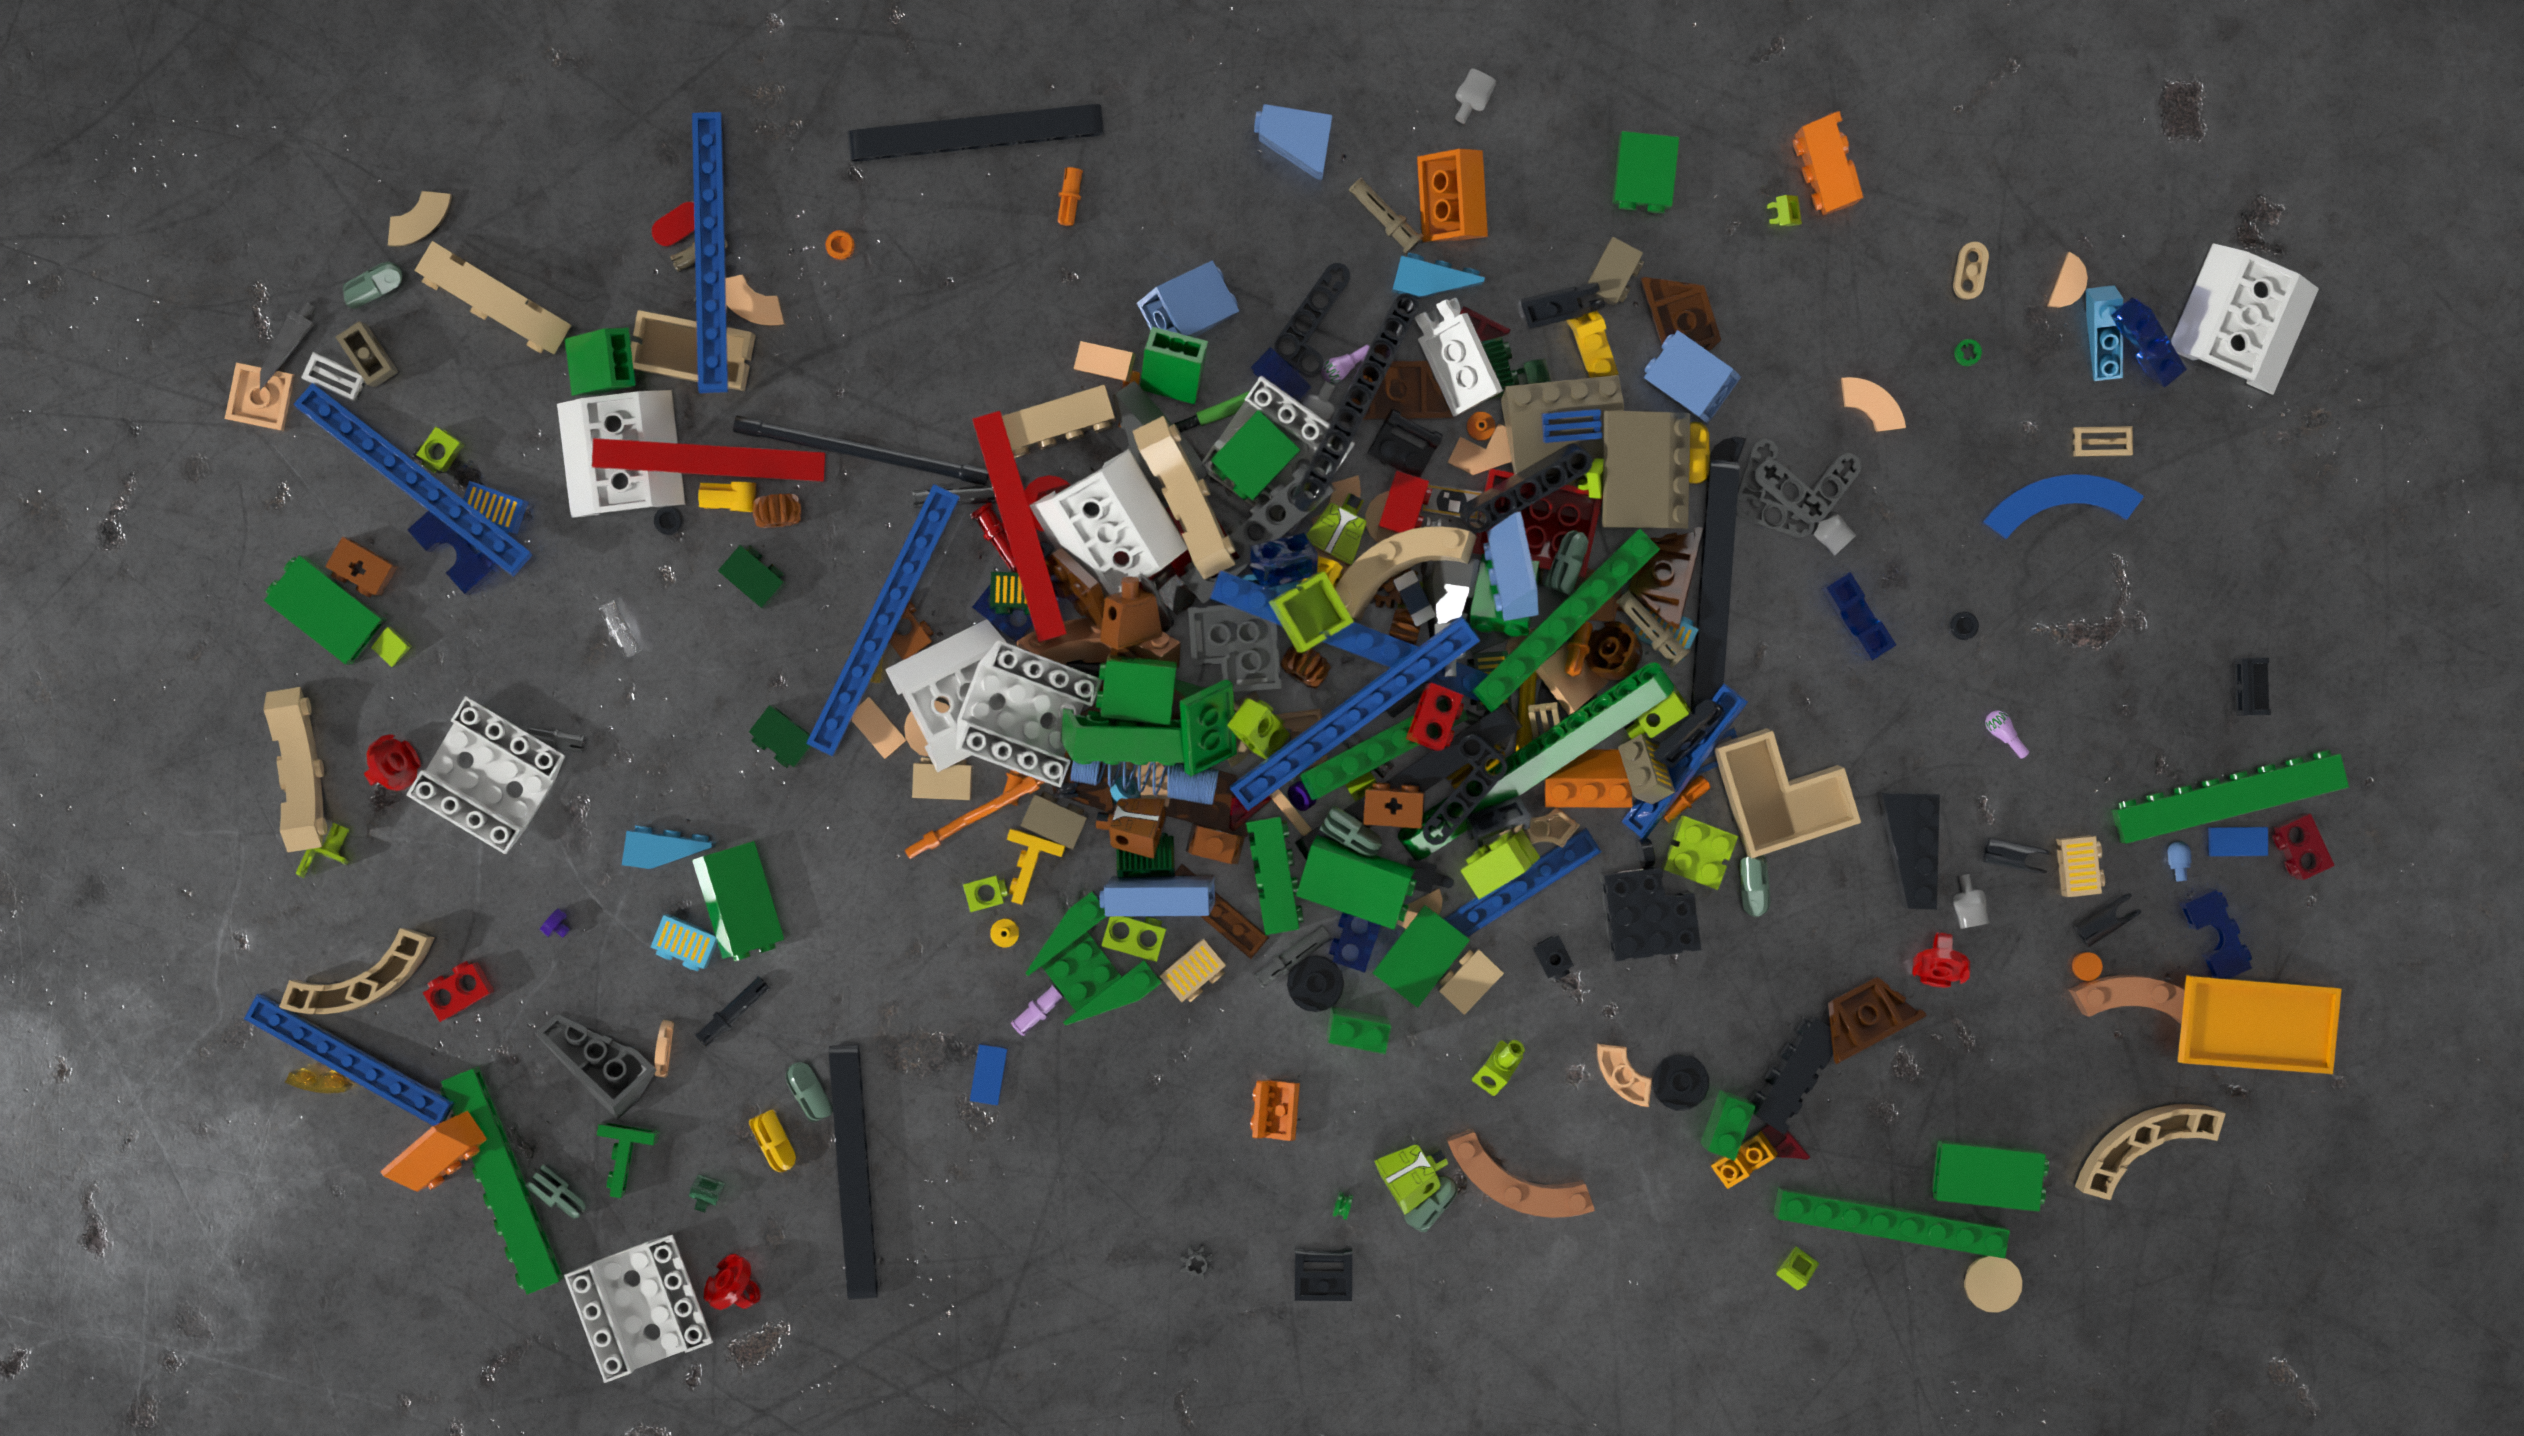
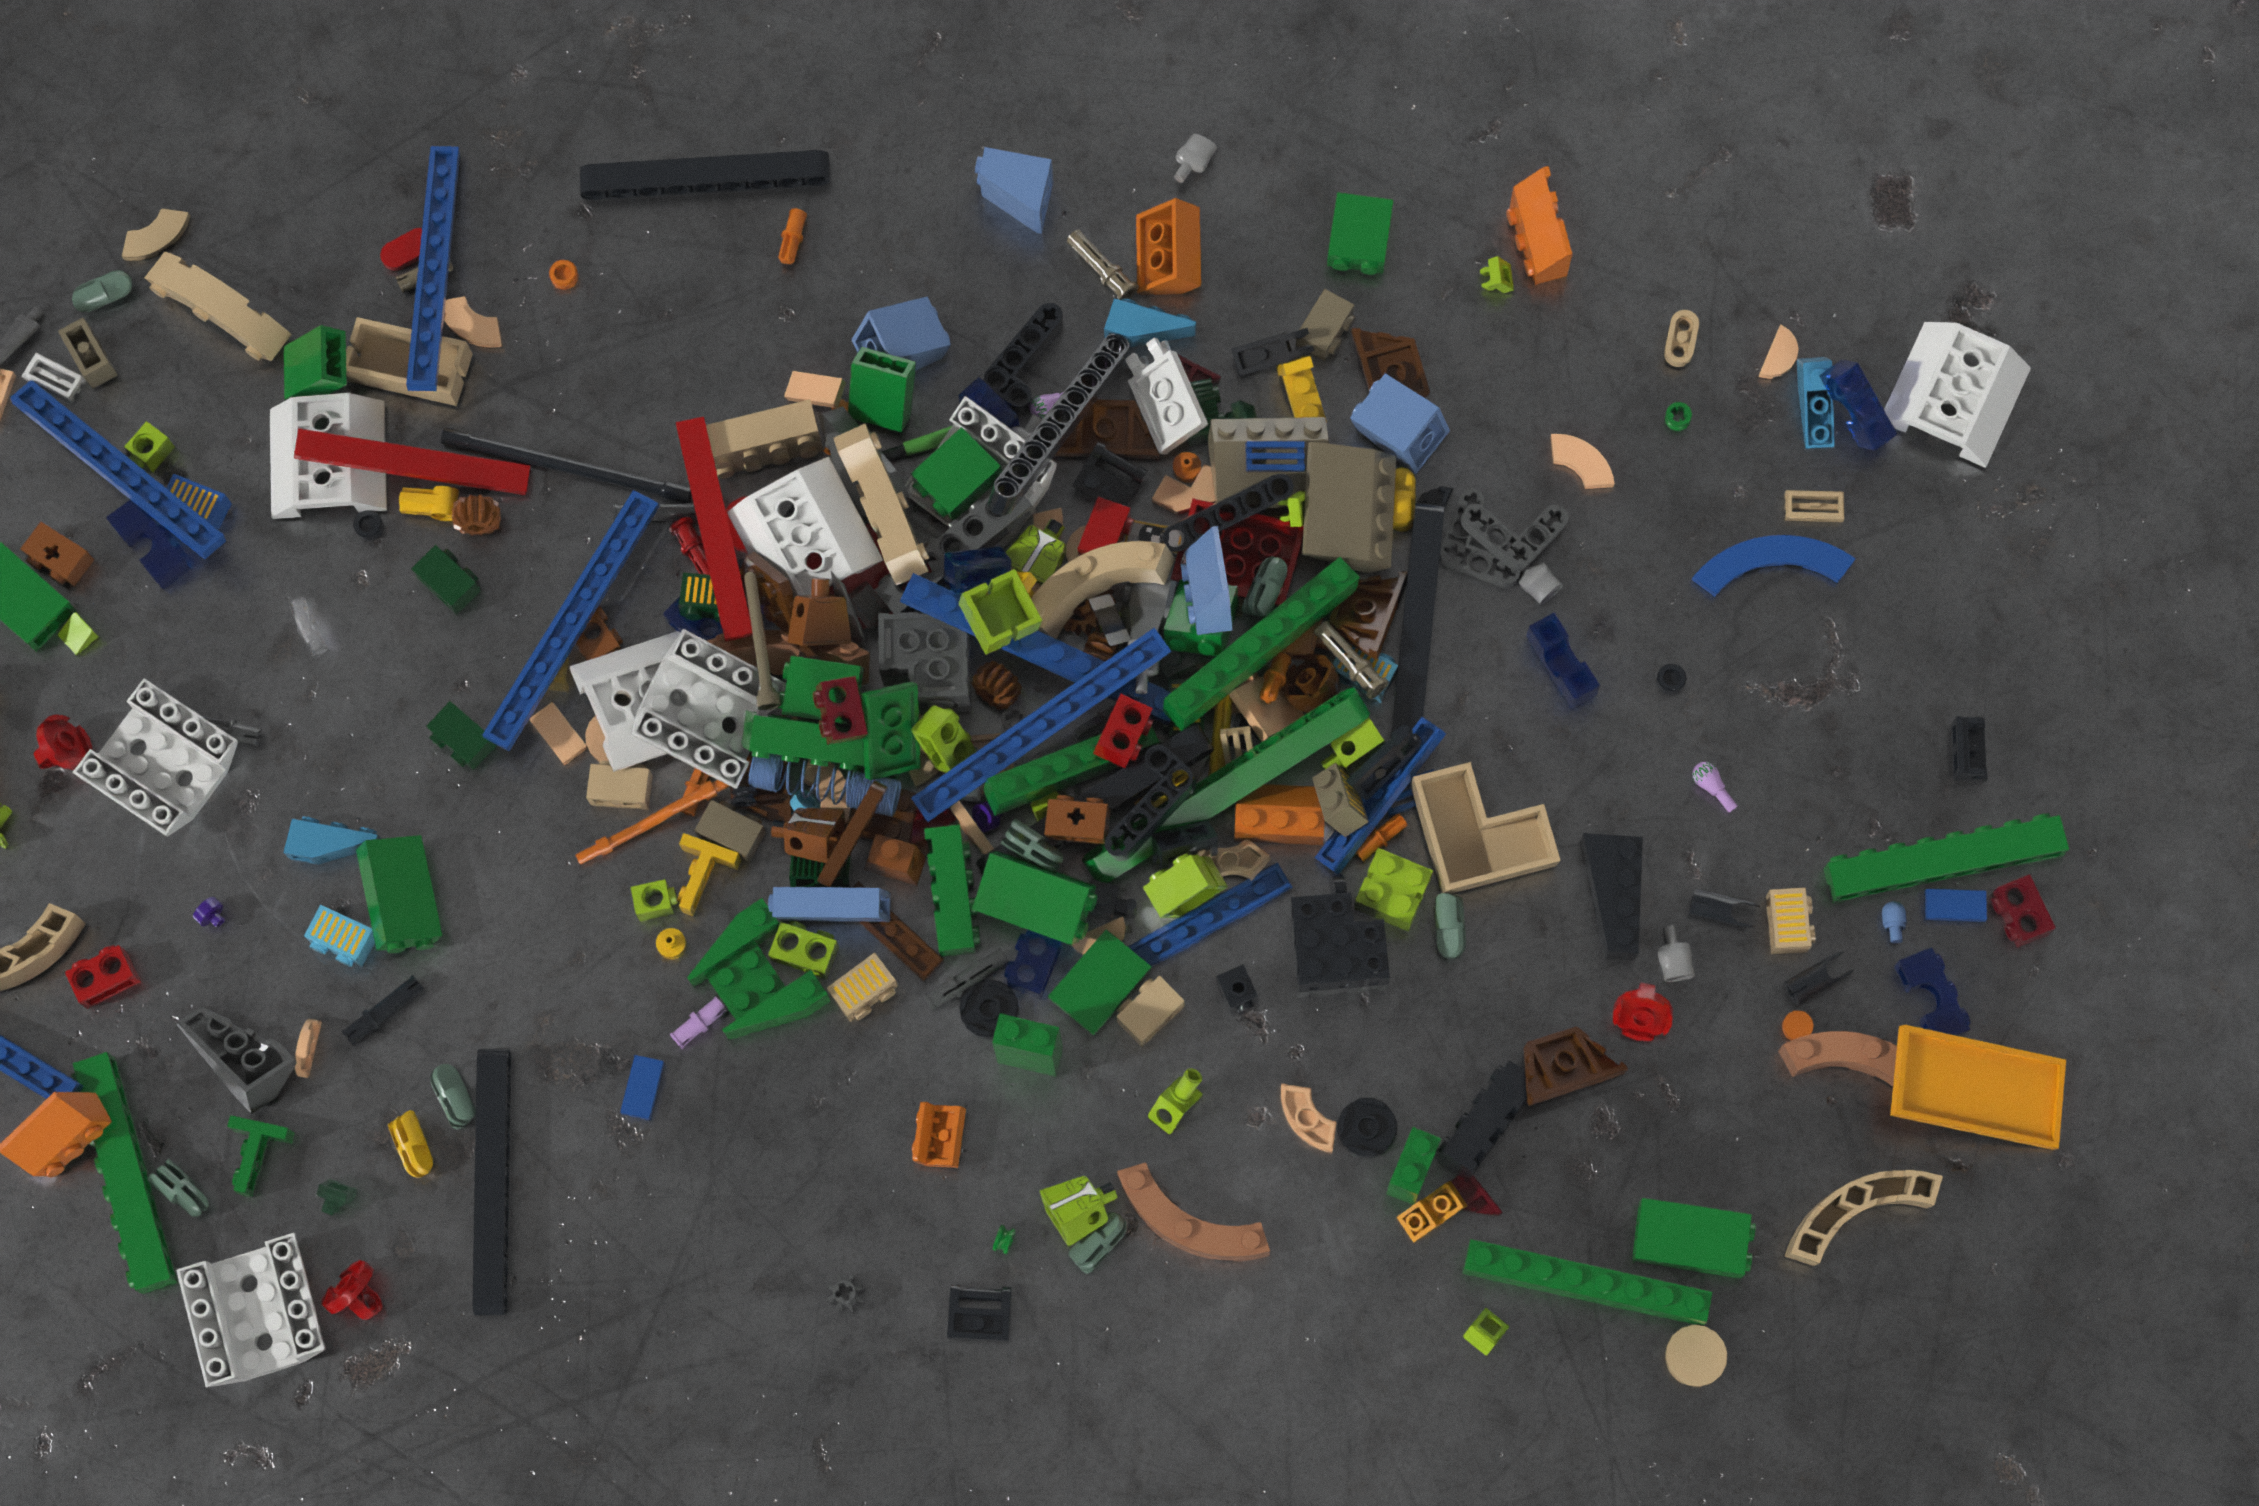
camera: 10 degrees right, 15 degrees down
none -> dark tan piece [744,572,781,710]
none -> dark red brick [813,676,868,745]
none -> reddish brown beam [817,780,888,887]

